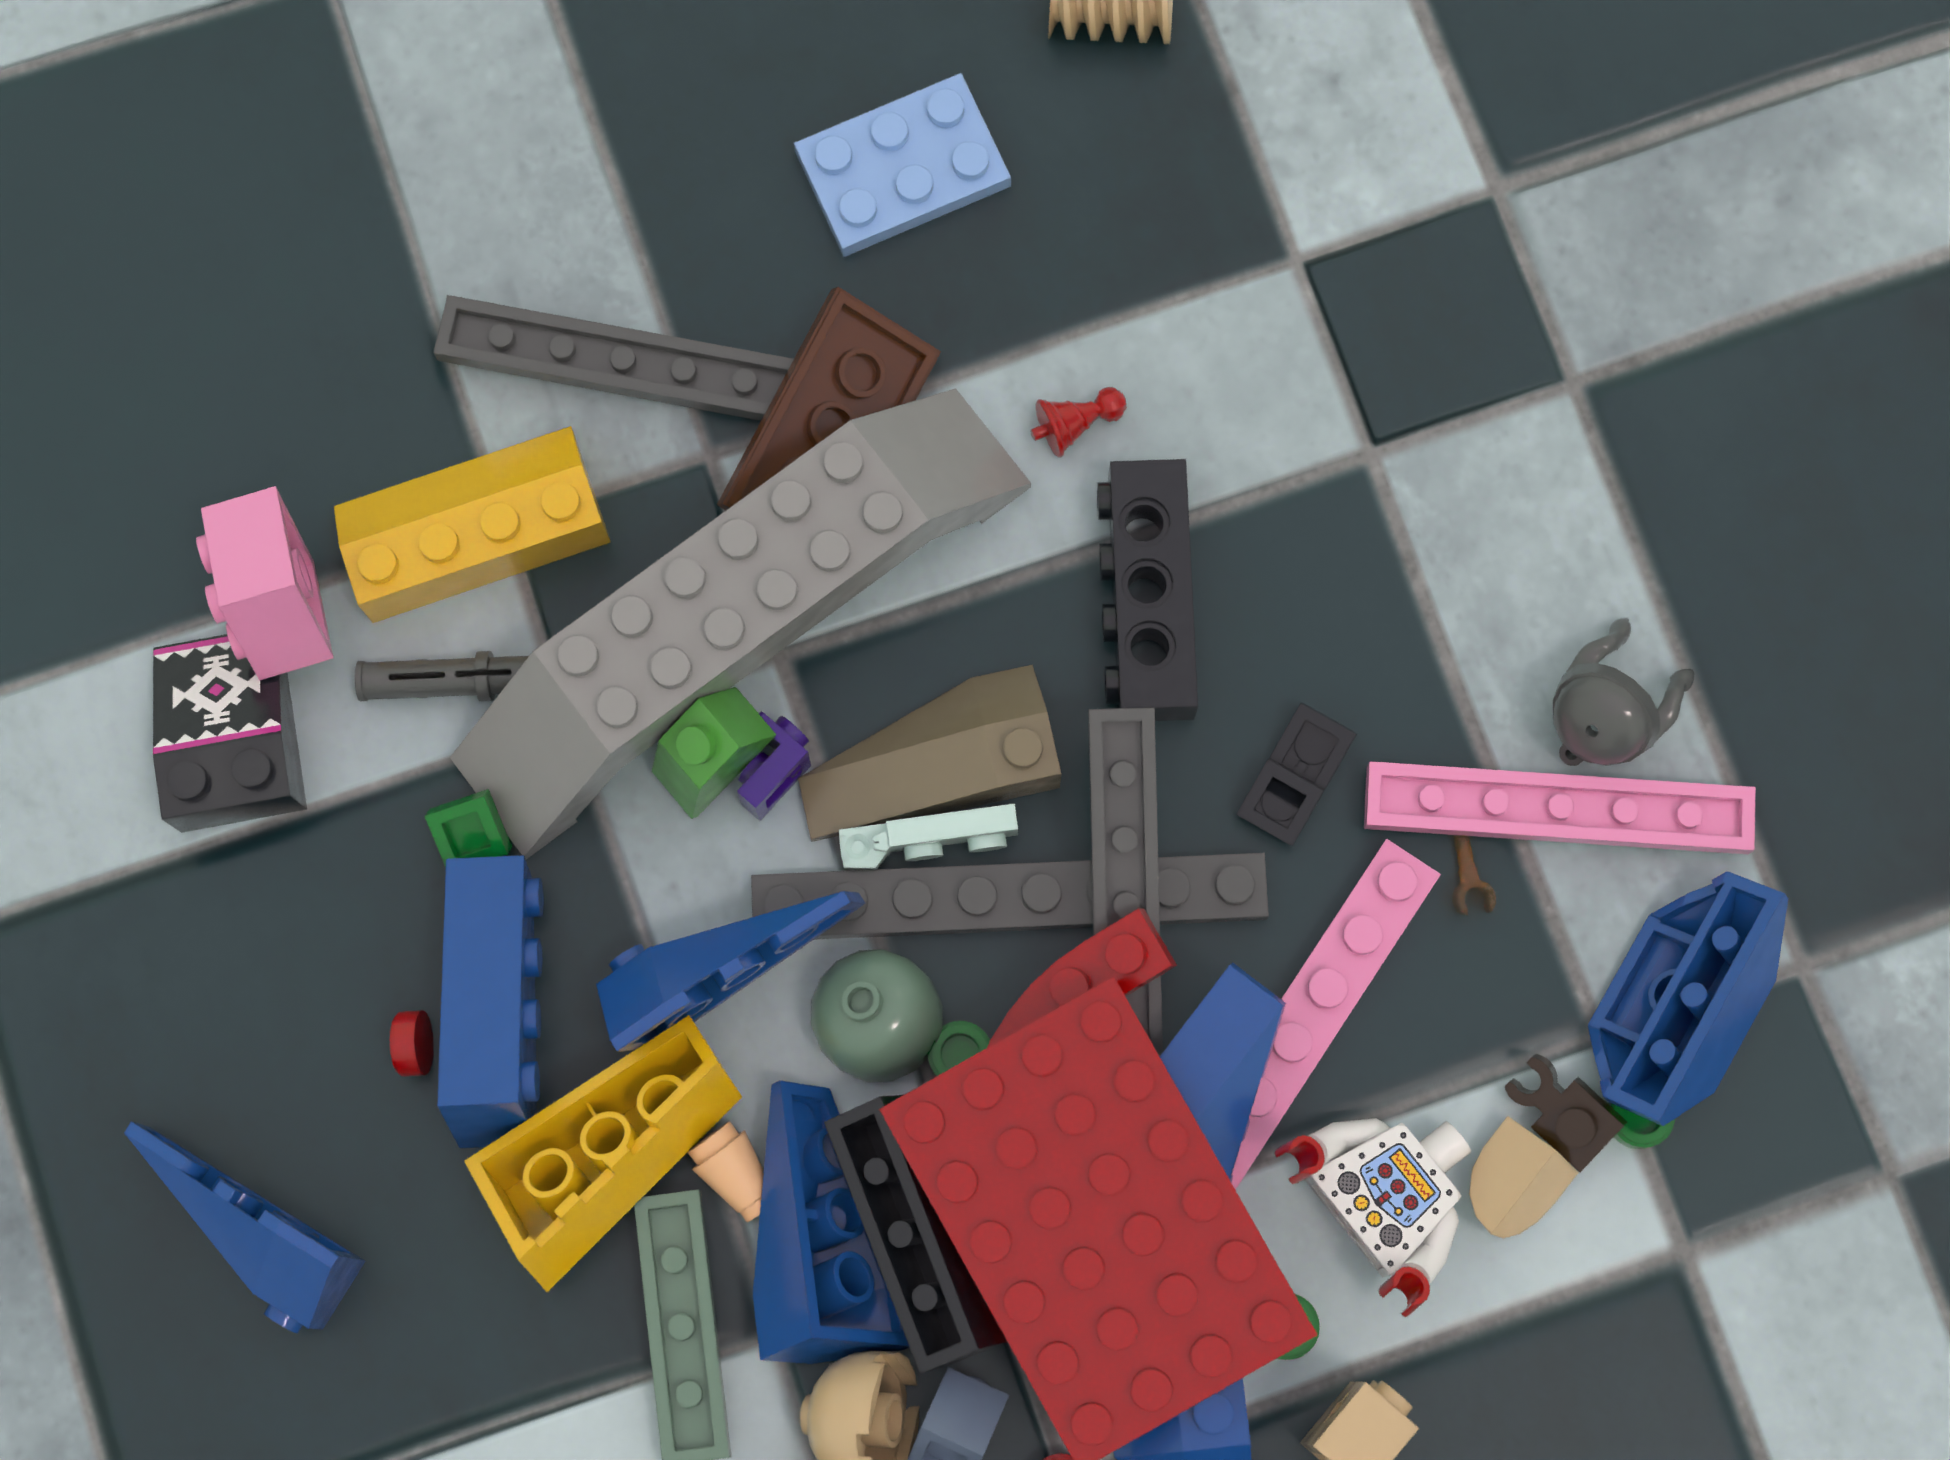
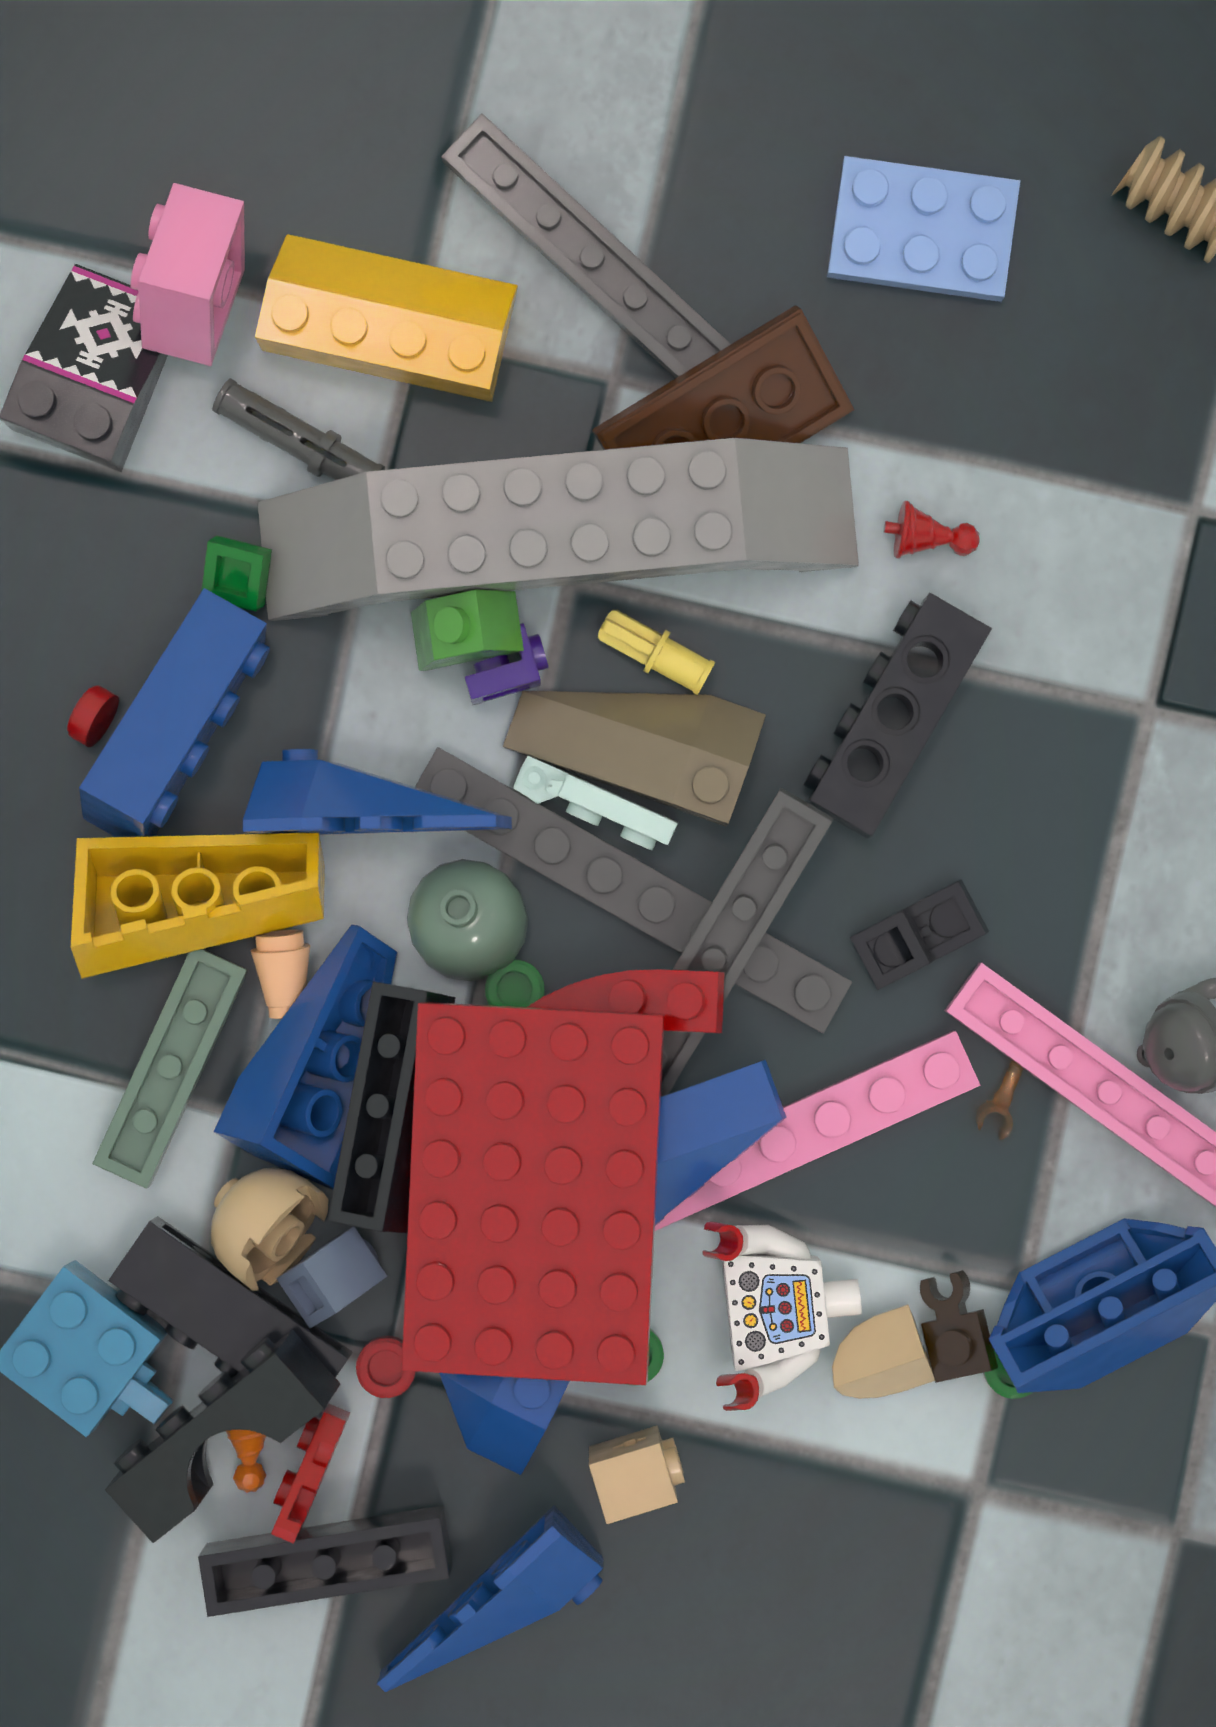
camera: 25 degrees right, 10 degrees up
none -> light yellow axle [598,610,715,695]

